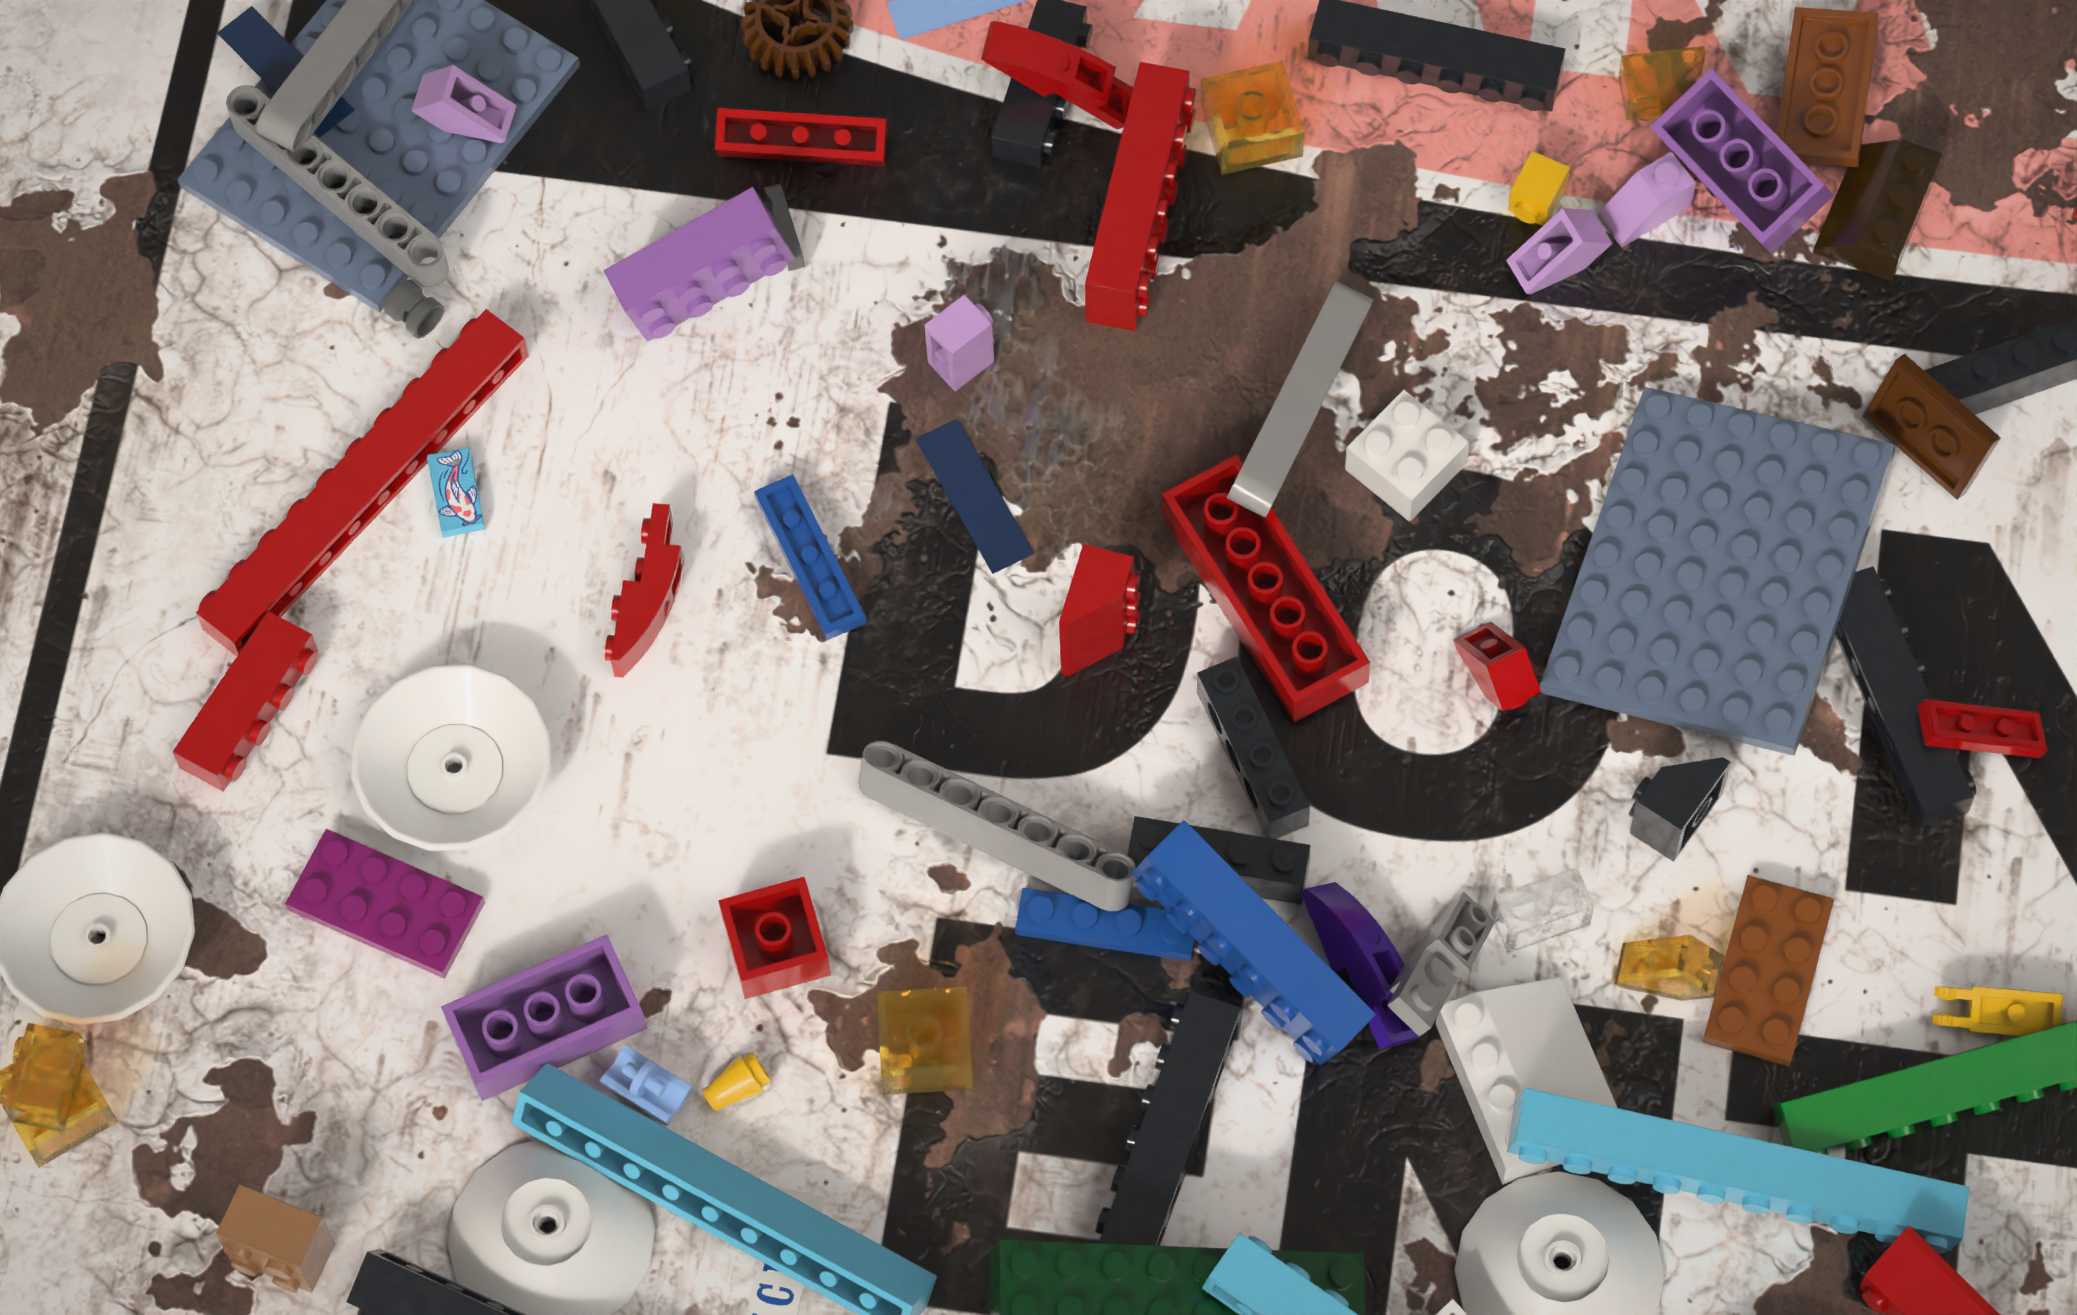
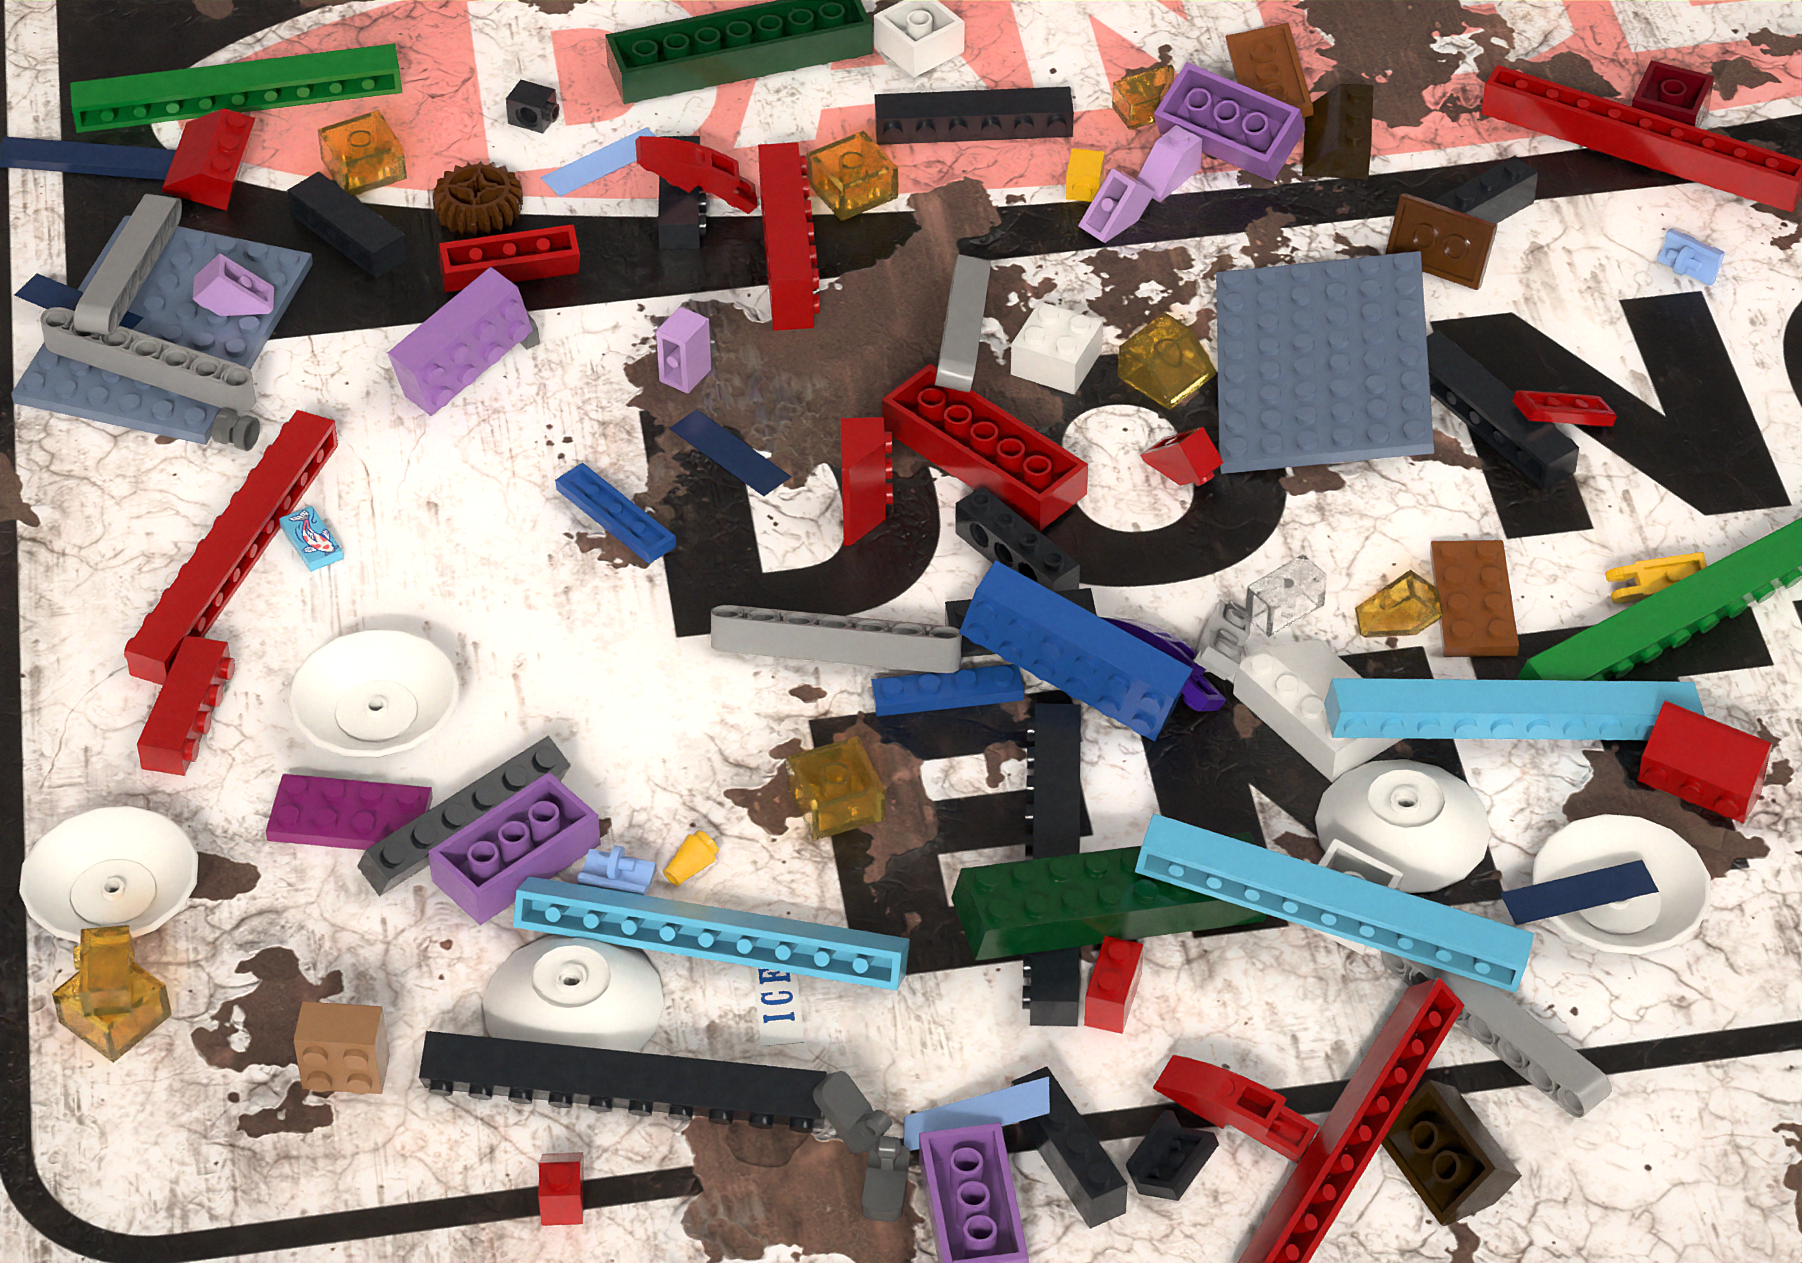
camera: 20 degrees left, 20 degrees down
red slope [605,503,684,678] -> none
red brick [718,876,831,999] -> none
black slope [1629,757,1731,862] -> none
none -> black brick [357,735,571,897]
none -> clear yellow slope [1118,312,1216,410]

